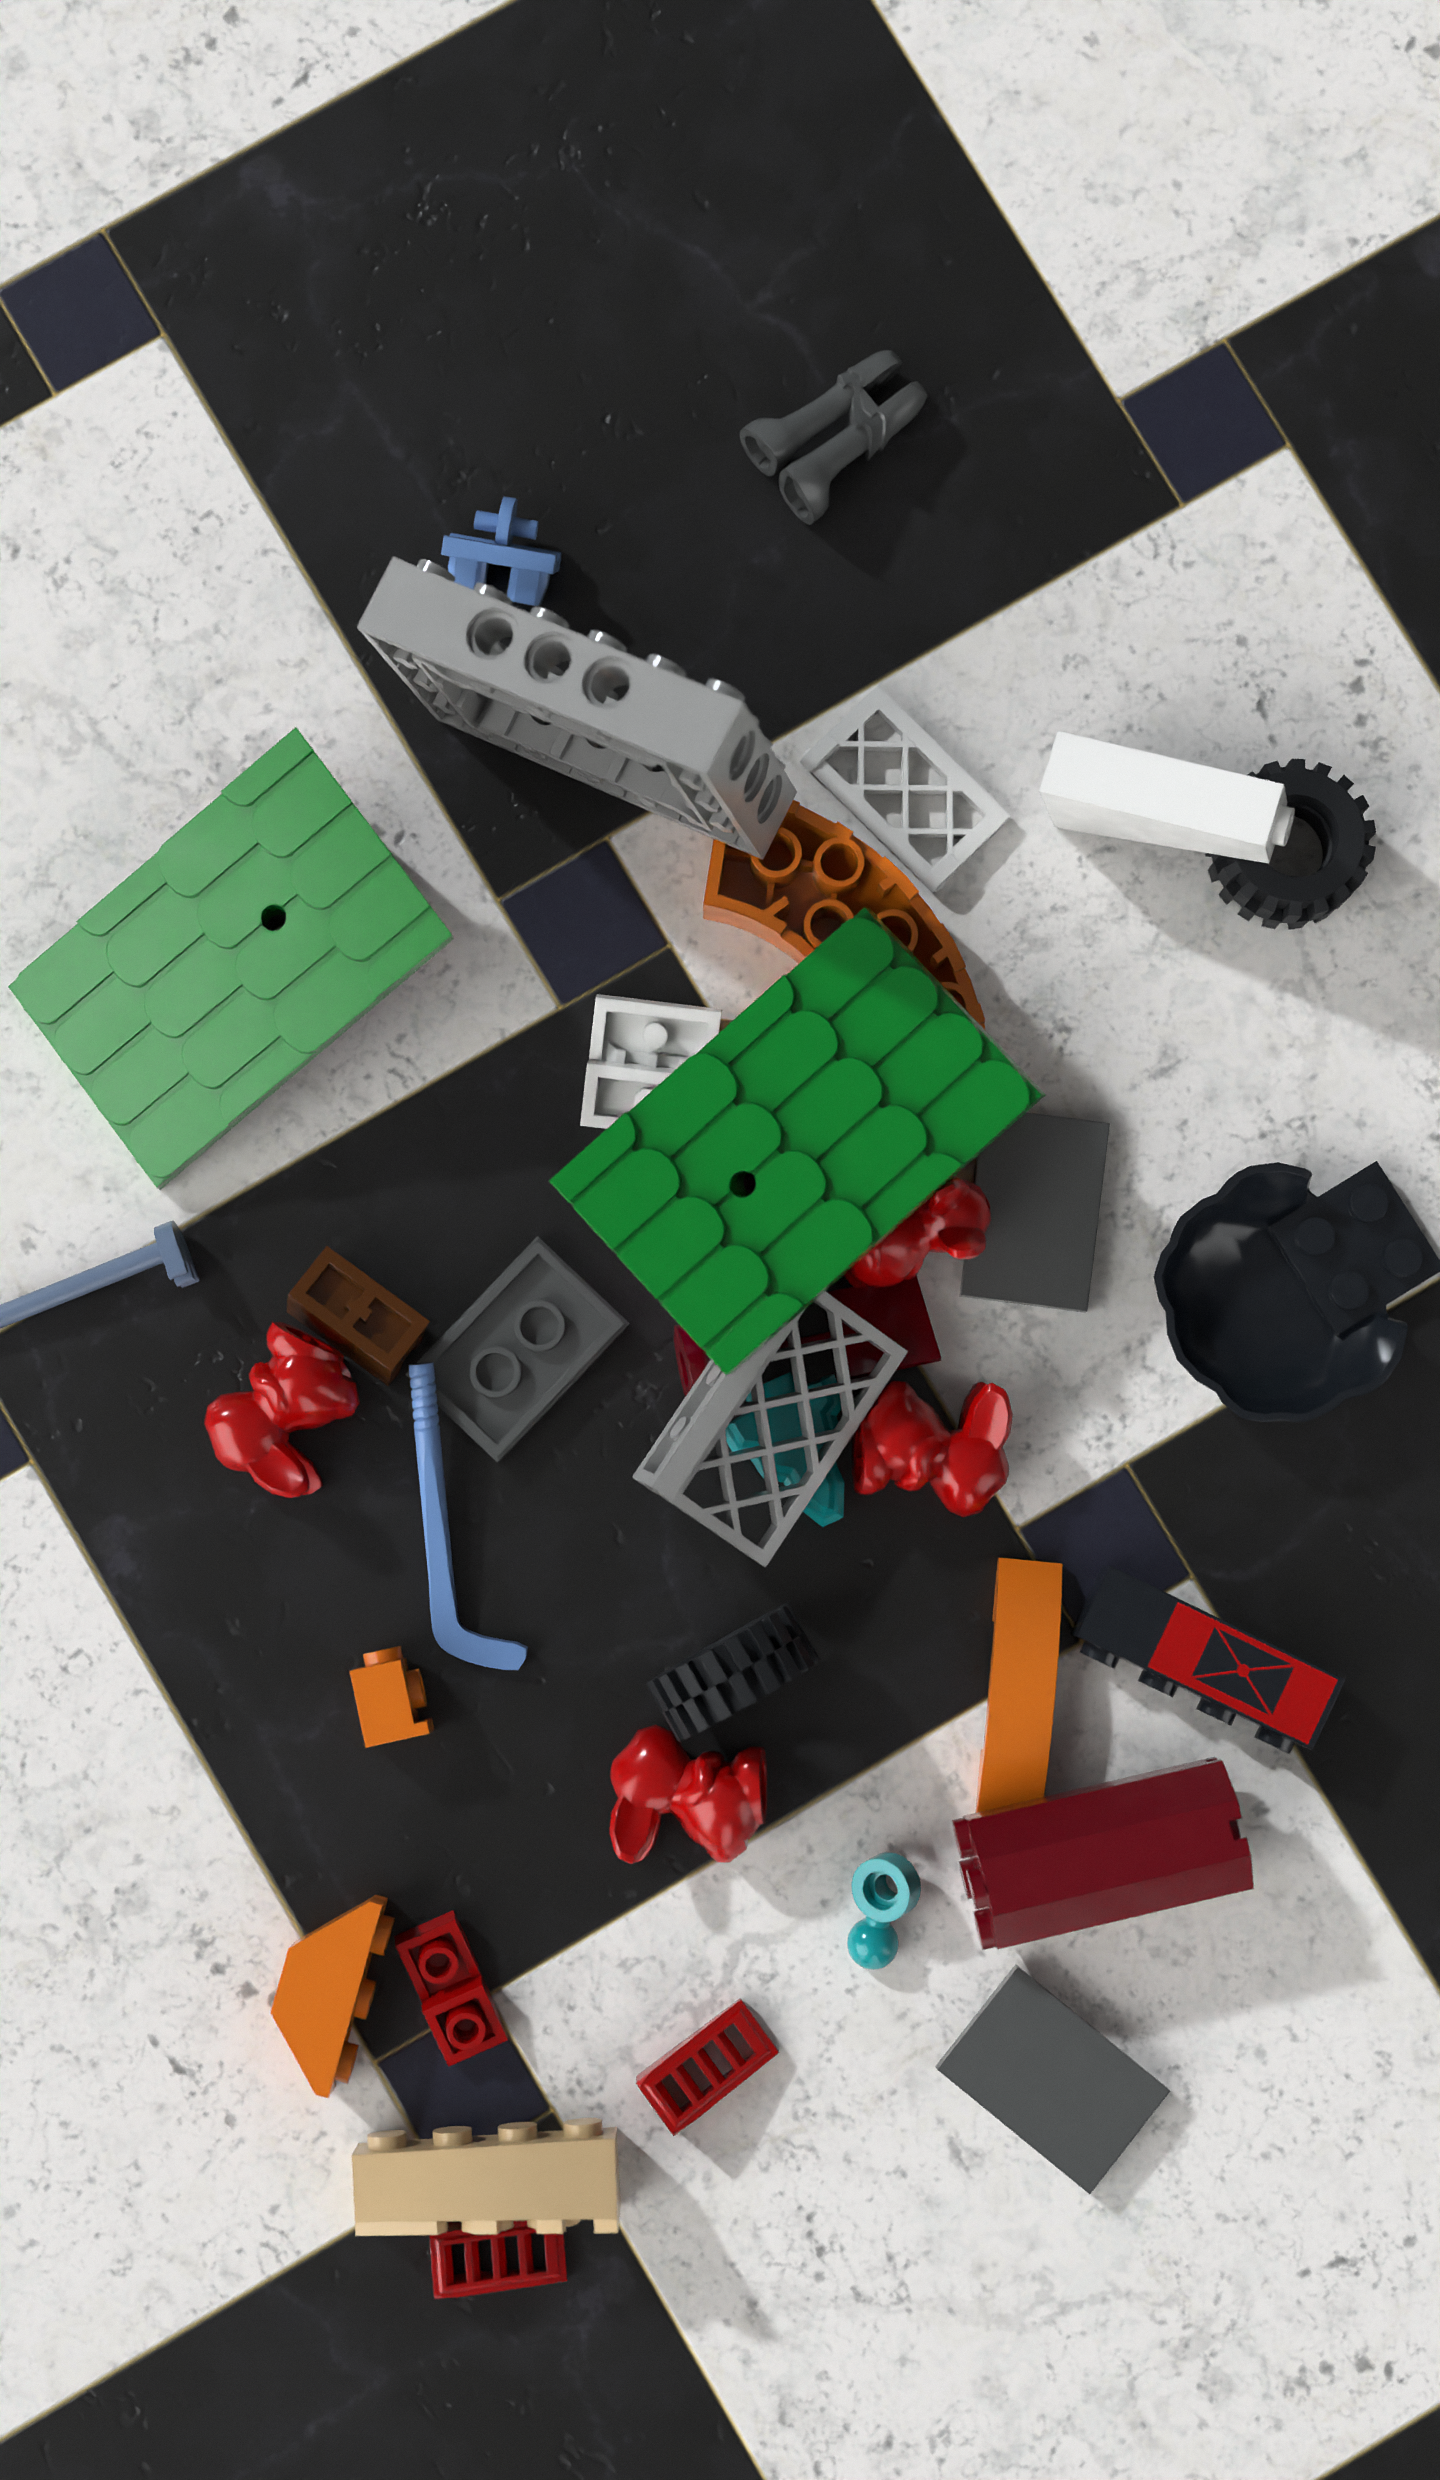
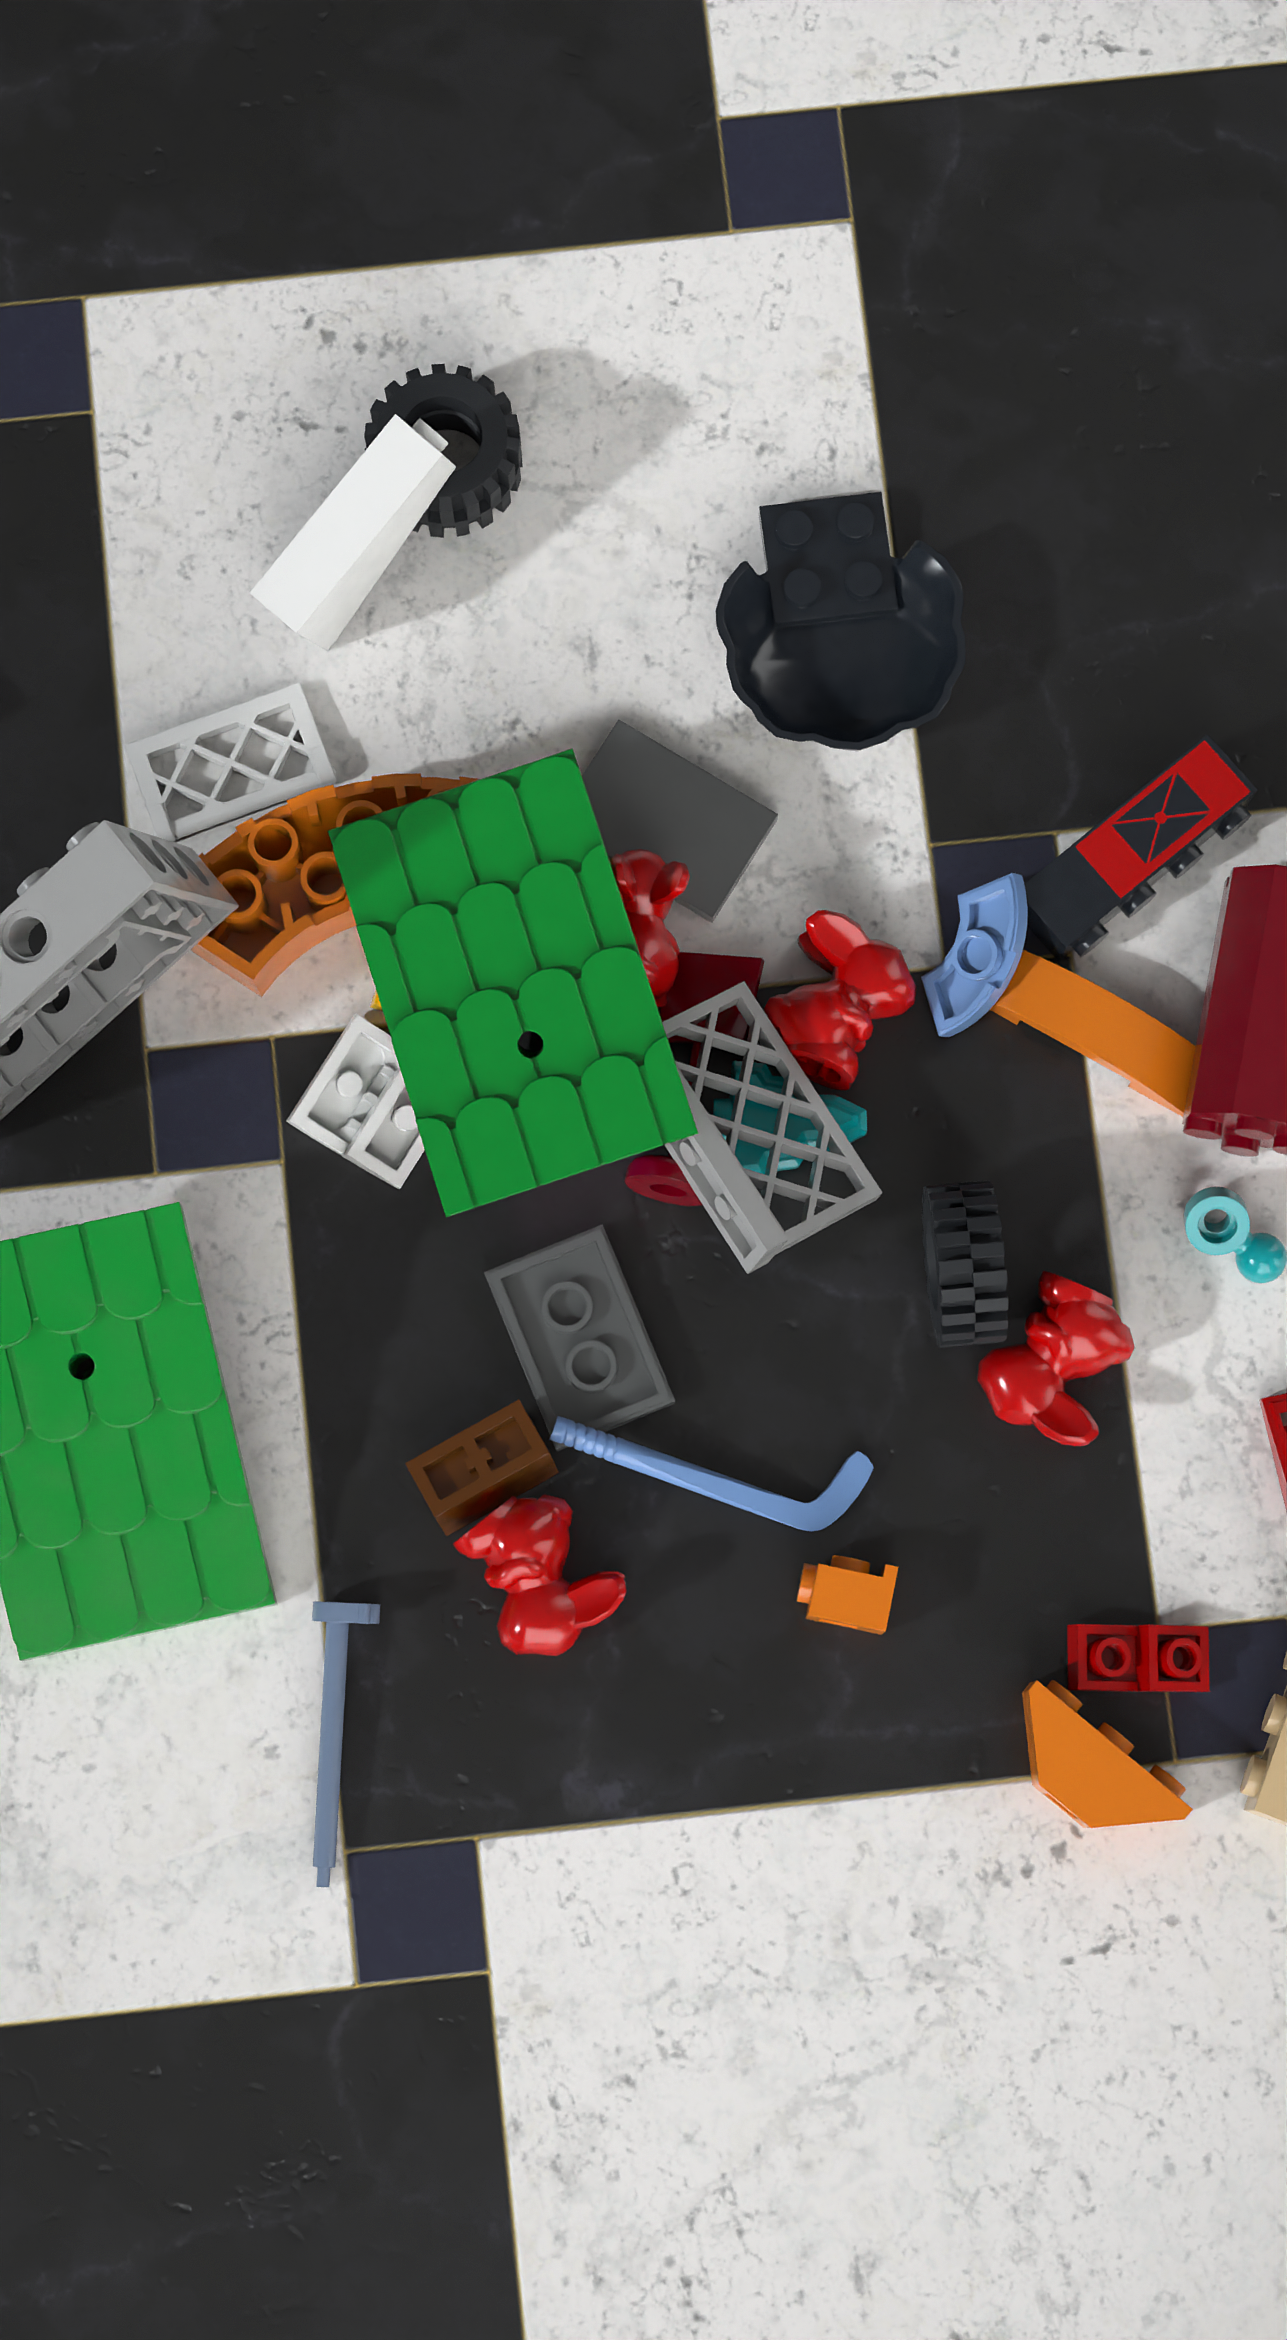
camera: 60 degrees left, 5 degrees down
none -> medium blue tile [921,873,1028,1038]

